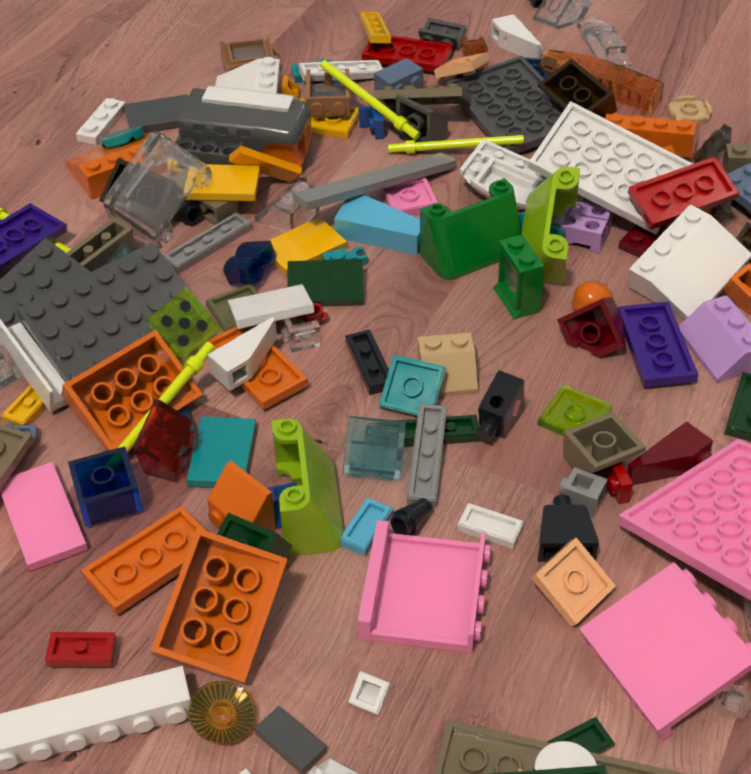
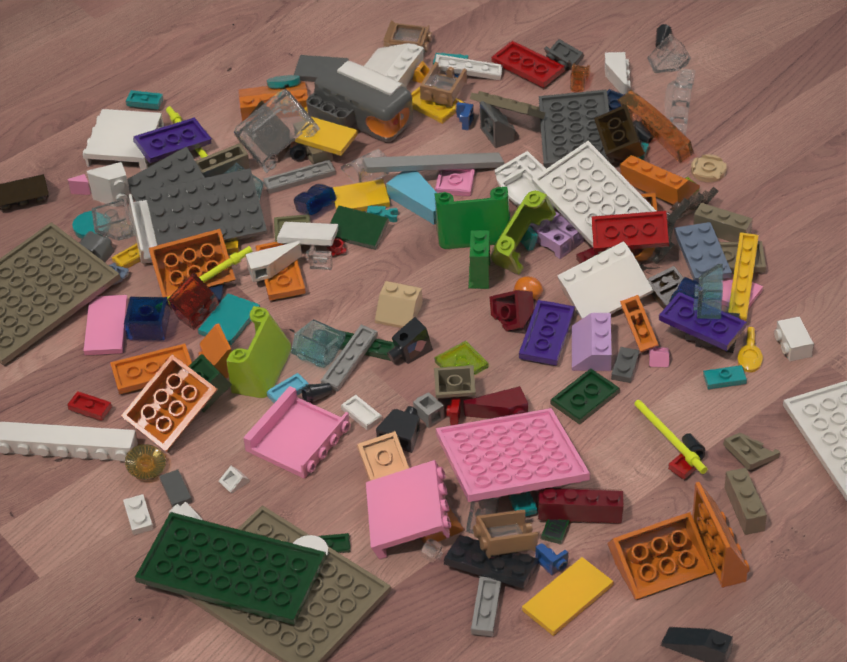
camera: 25 degrees right, 0 degrees up
white plate [76,98,126,145] -> none
clear neon green tile [146,287,221,361] -> none
light orange tile [229,146,302,183] -> none
neon yellow bar [320,60,421,140] -> none
black tile [345,330,389,395] -> none
yellow tile [359,12,391,43] -> none
sand blue brick [374,58,423,92] -> none
teal tile [378,354,447,417] -> none
neon yellow bar [388,135,524,154] -> none
light nougat plate [434,52,490,80] -> none

